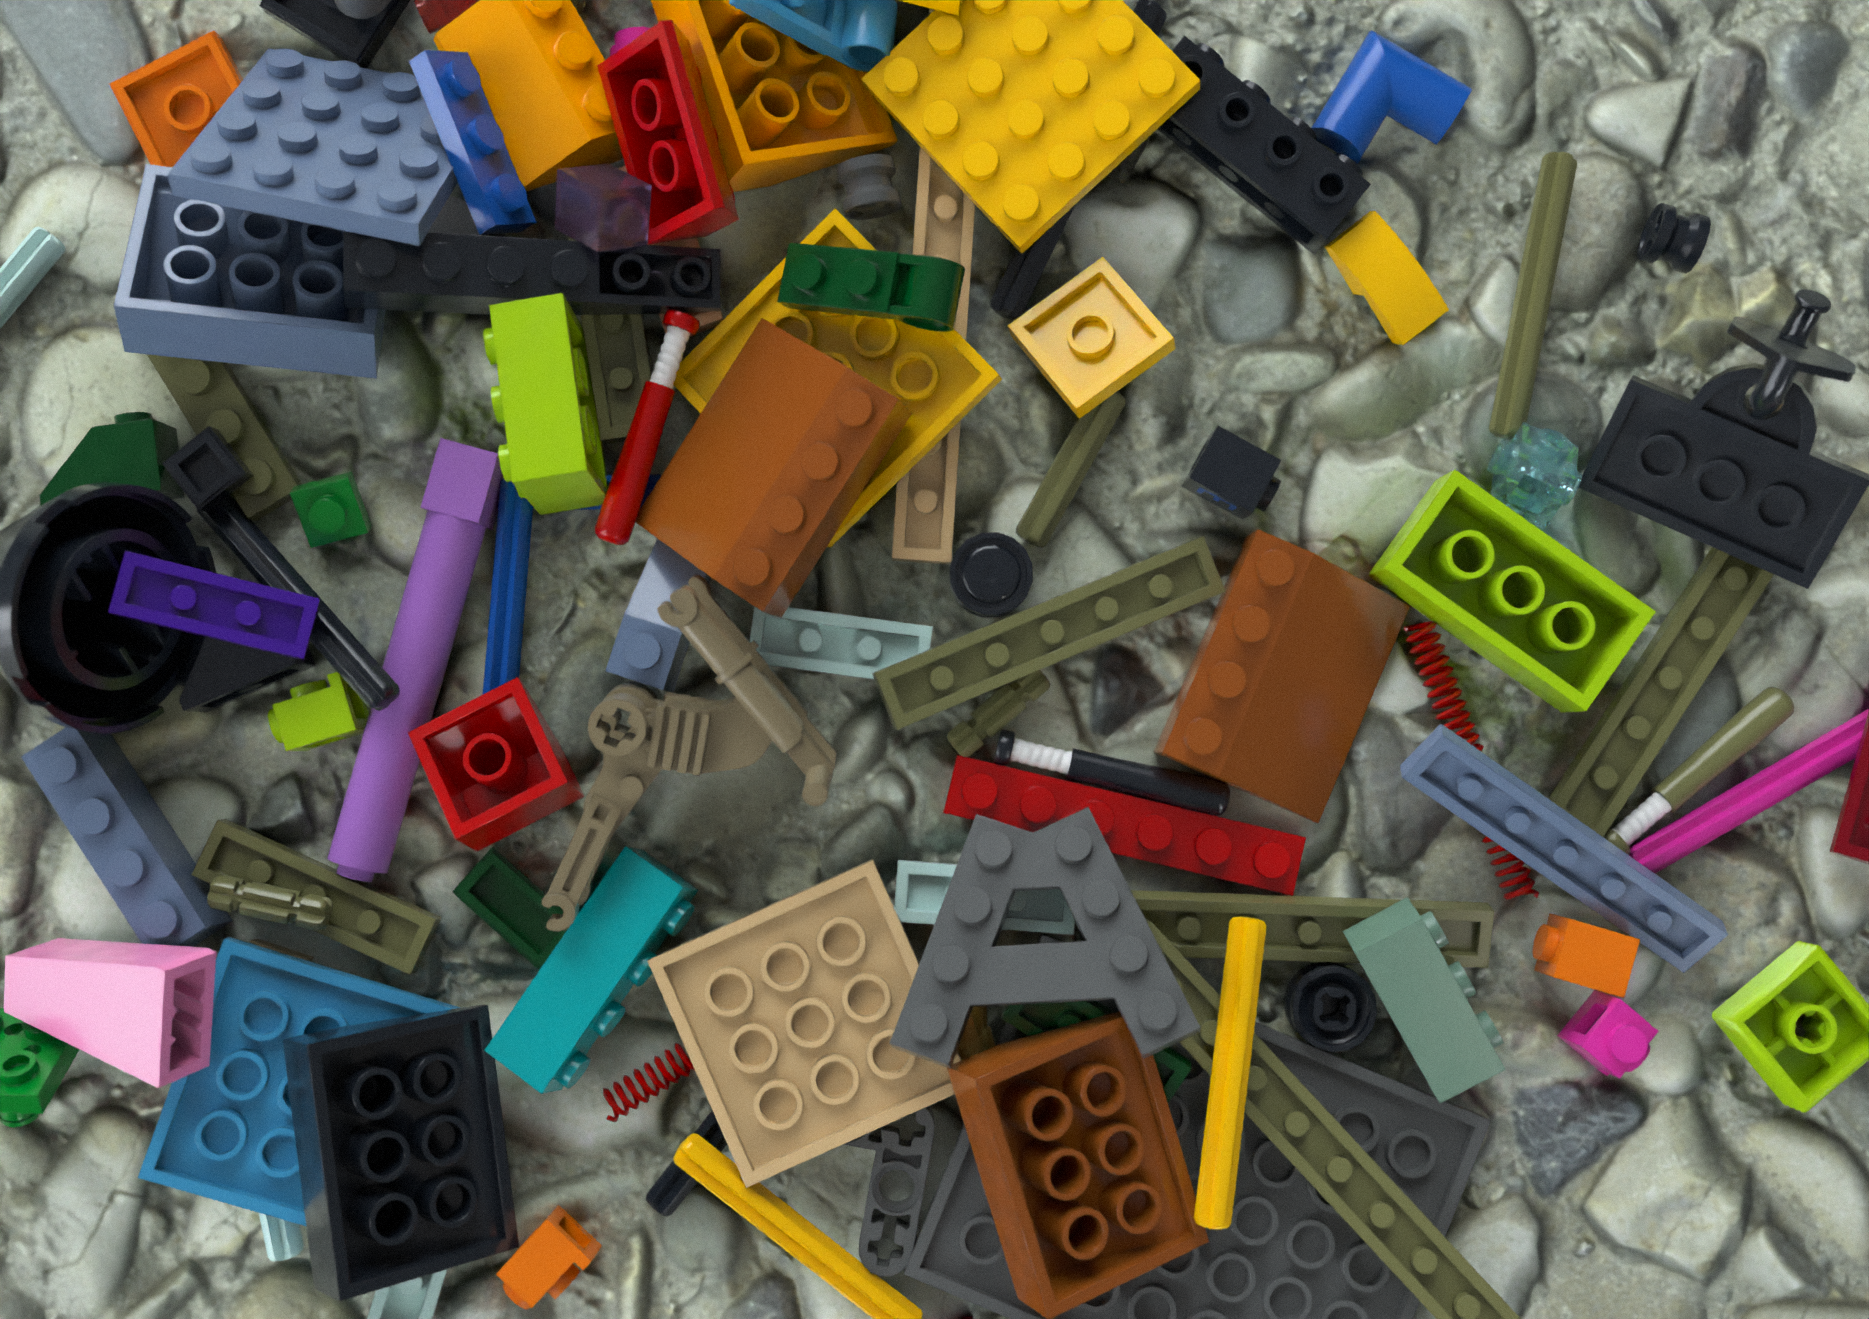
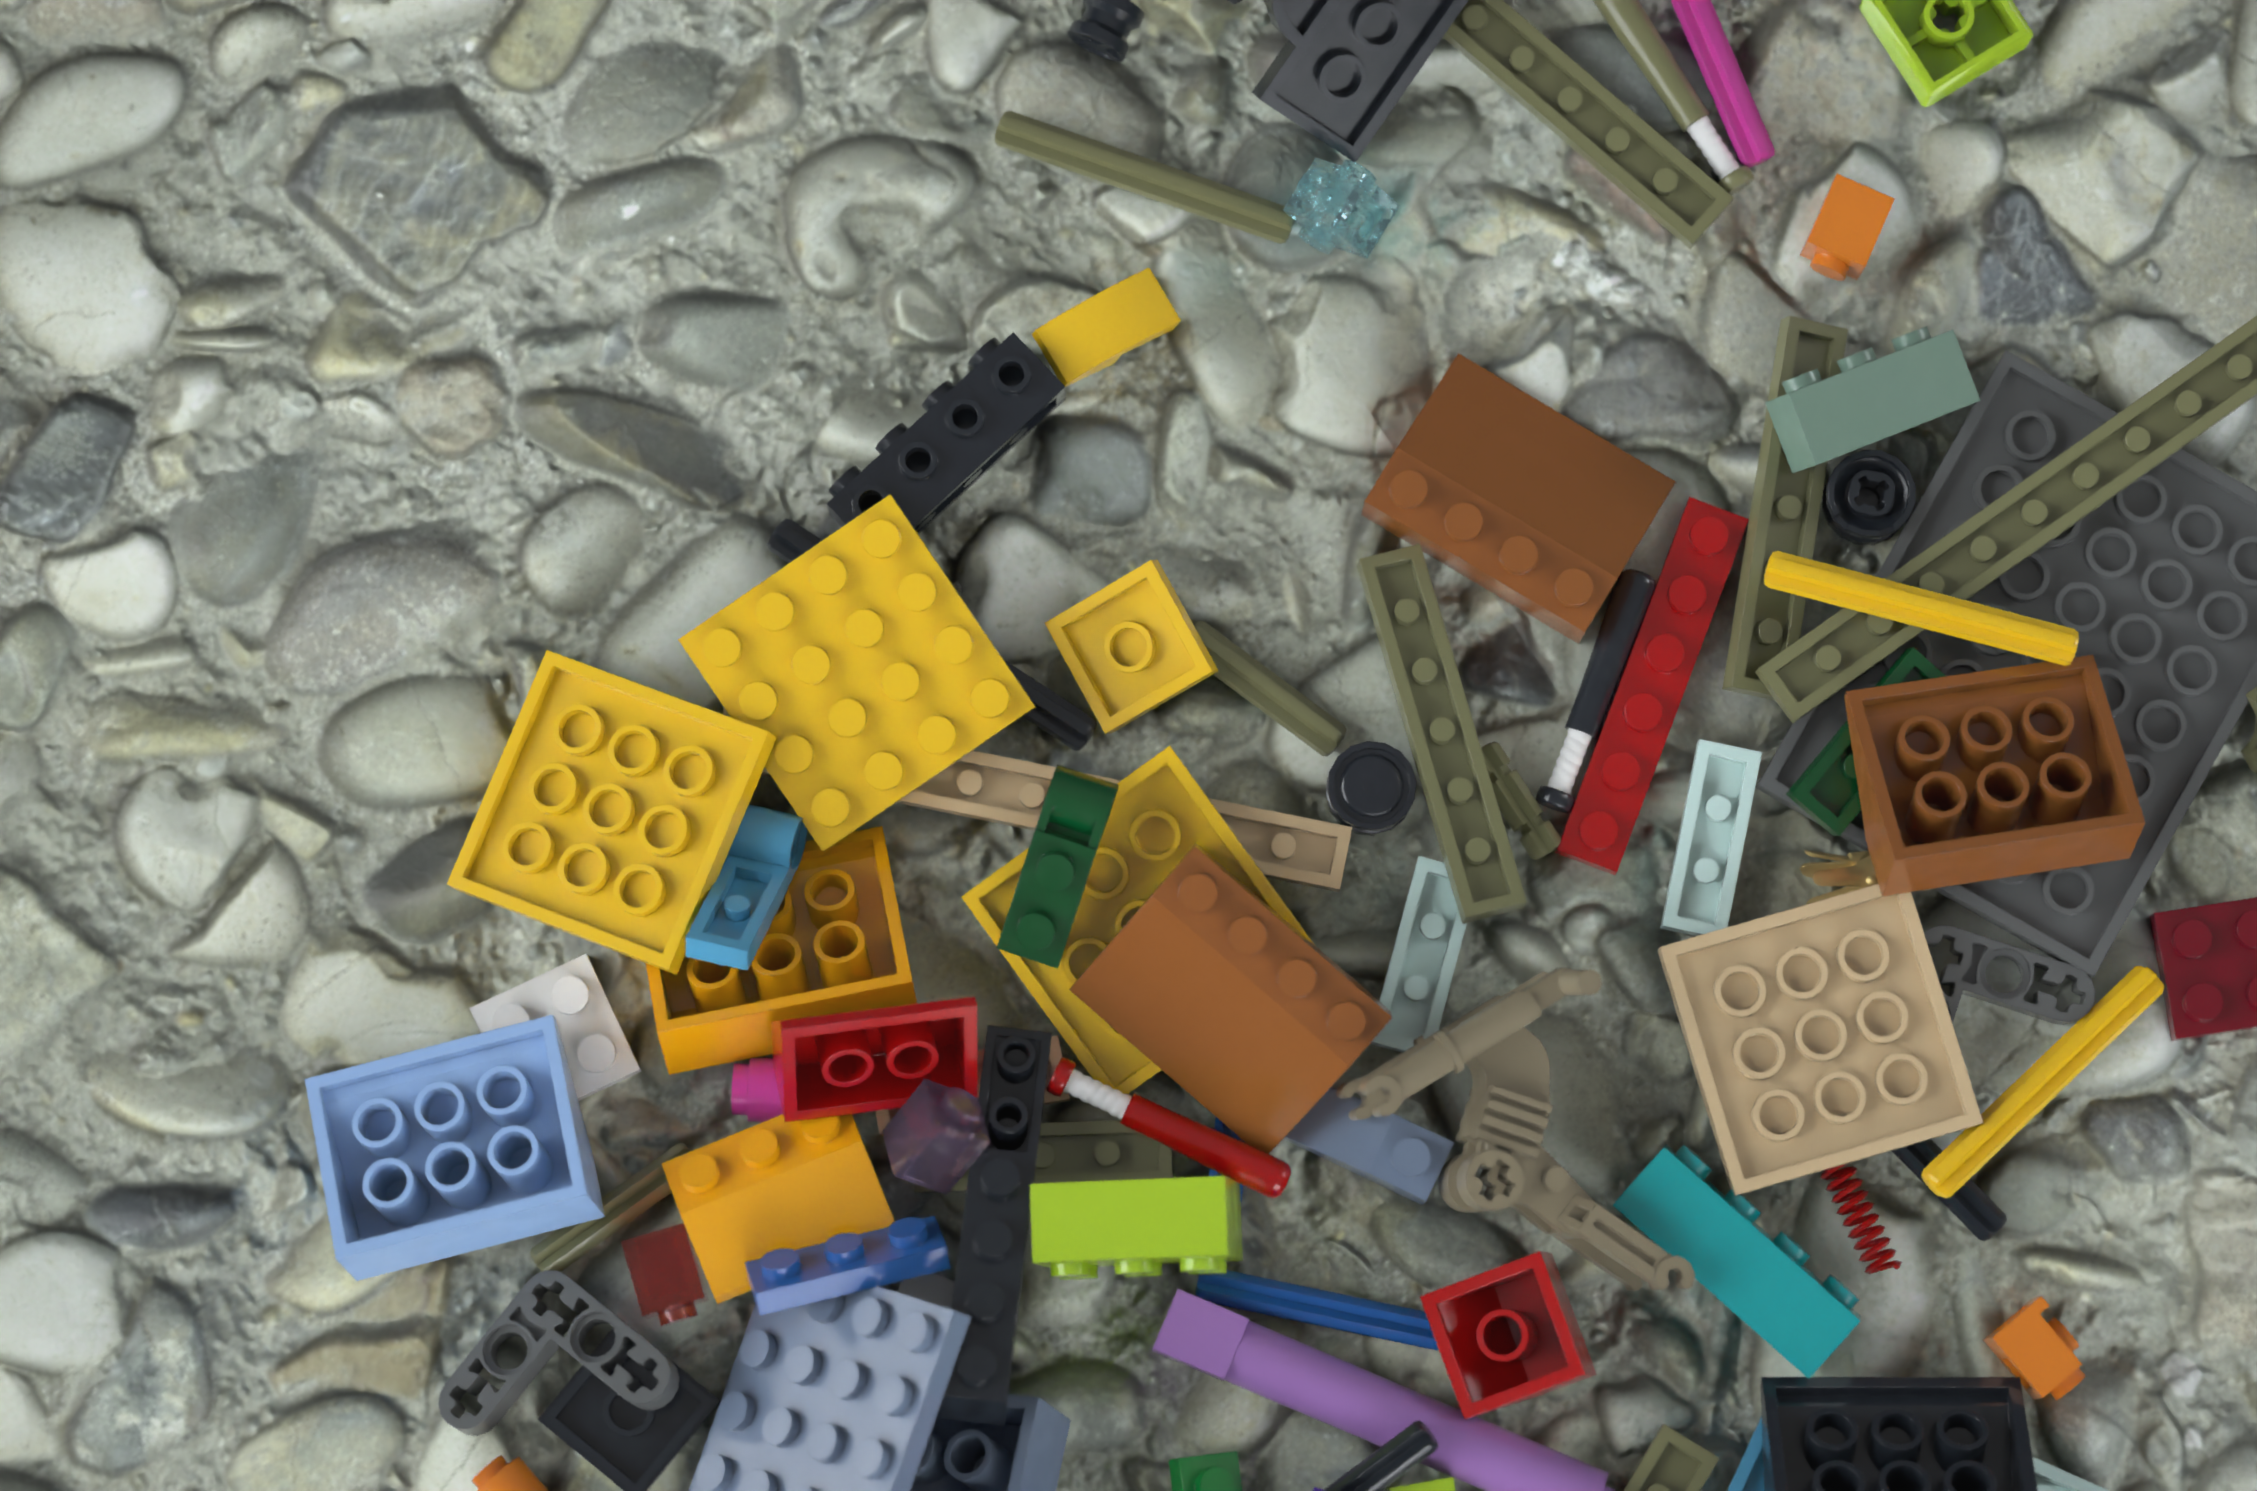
camera: 80 degrees left, 5 degrees down
dark green tile [452,847,569,970] -> none
dark grey wheel [836,154,902,220] -> none
dark grey plate [889,807,1201,1069] -> none
black brick [1181,426,1281,520] -> none
blue brick [1311,30,1472,164] -> none
lime brick [1368,470,1656,713] -> none
sand blue plate [1400,724,1728,973] -> none
red piece [1403,621,1540,900] -> none
dark pink brick [1557,990,1659,1079] -> none

